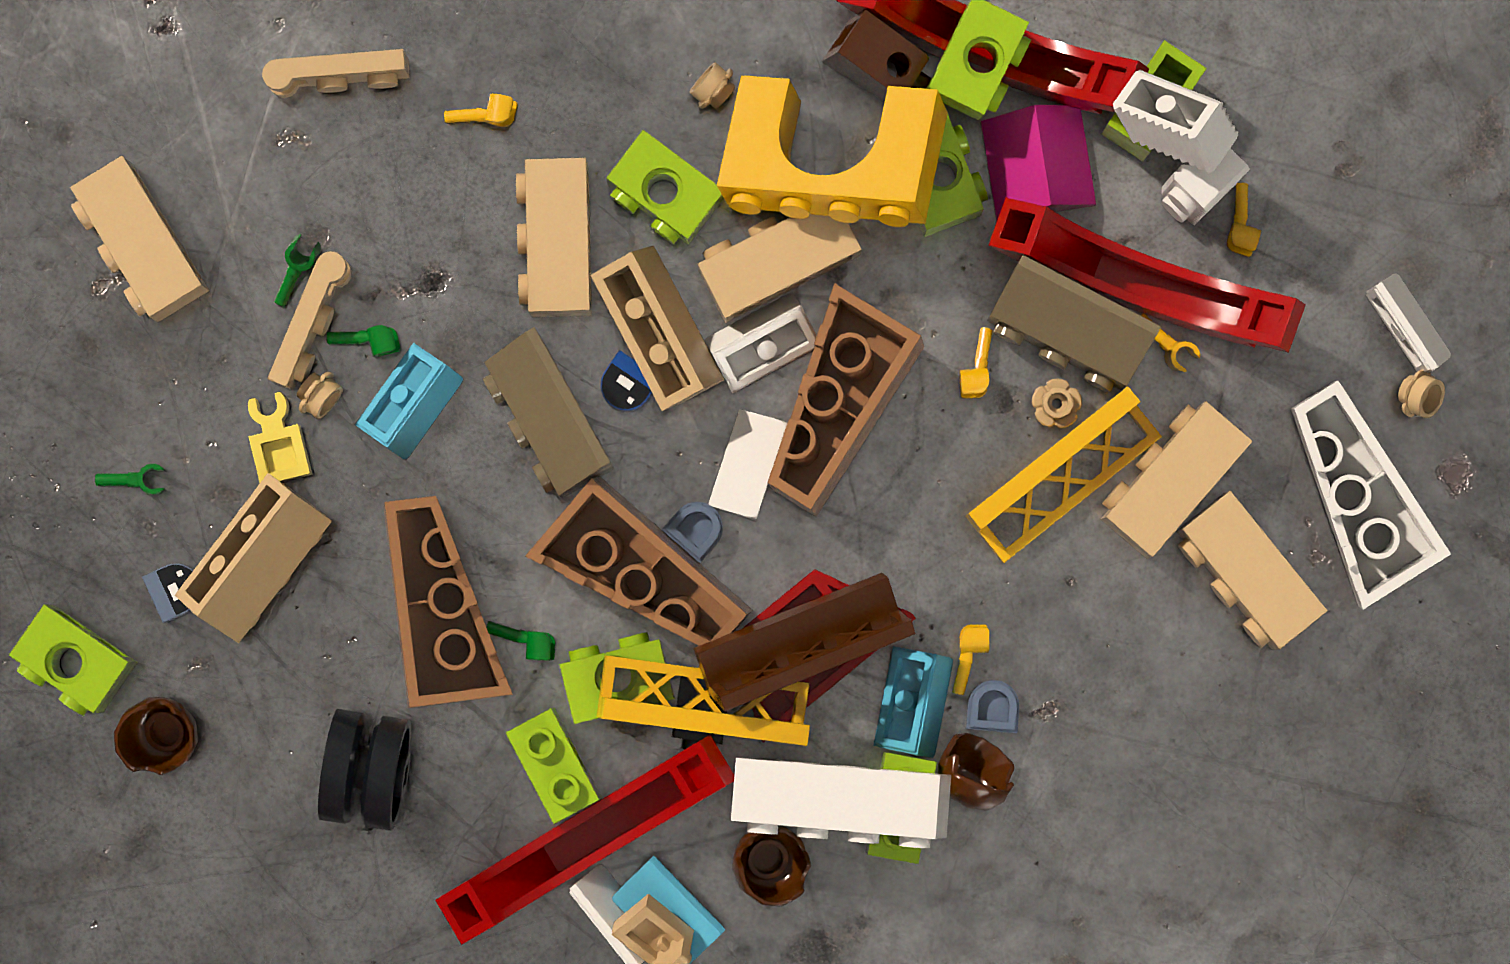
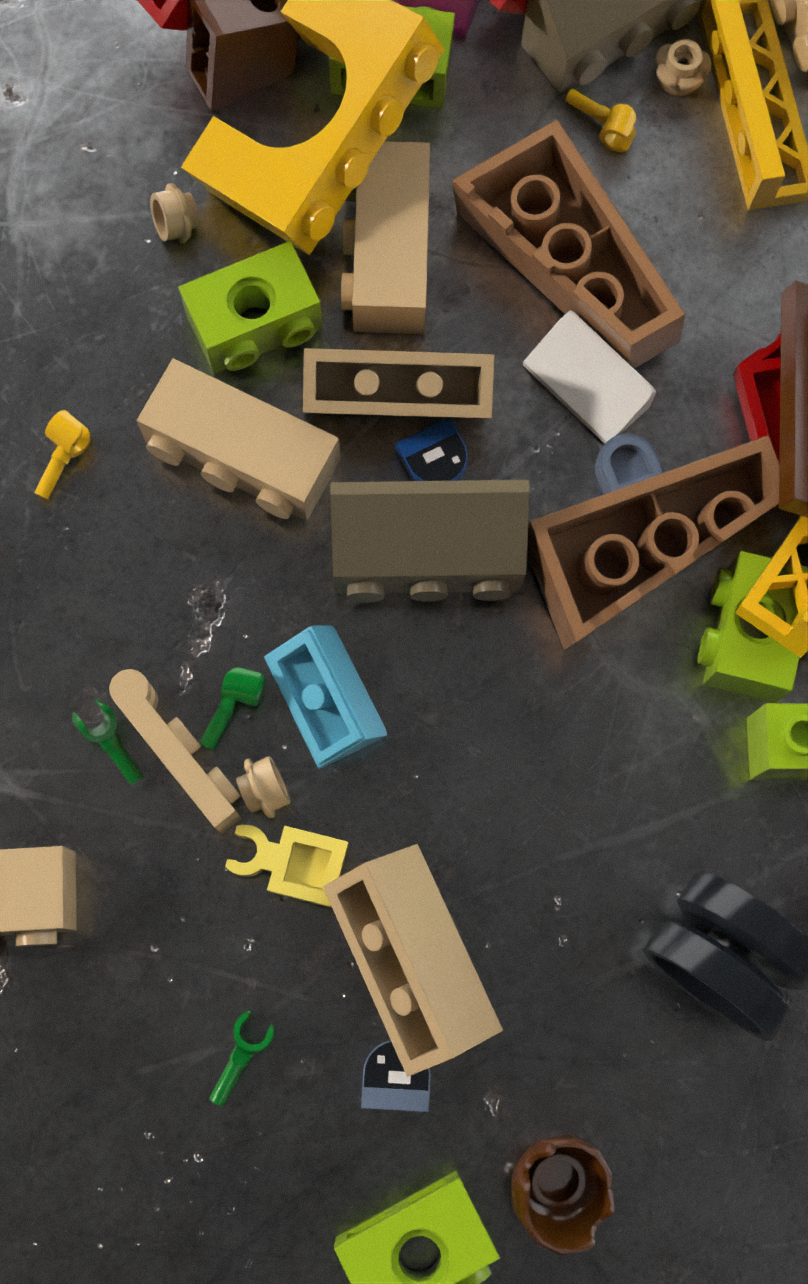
camera: 65 degrees left, 10 degrees down
medium nougat wedge [383,496,513,708] -> none
green hand [486,621,555,661] -> none
white slope [704,293,816,394] -> none

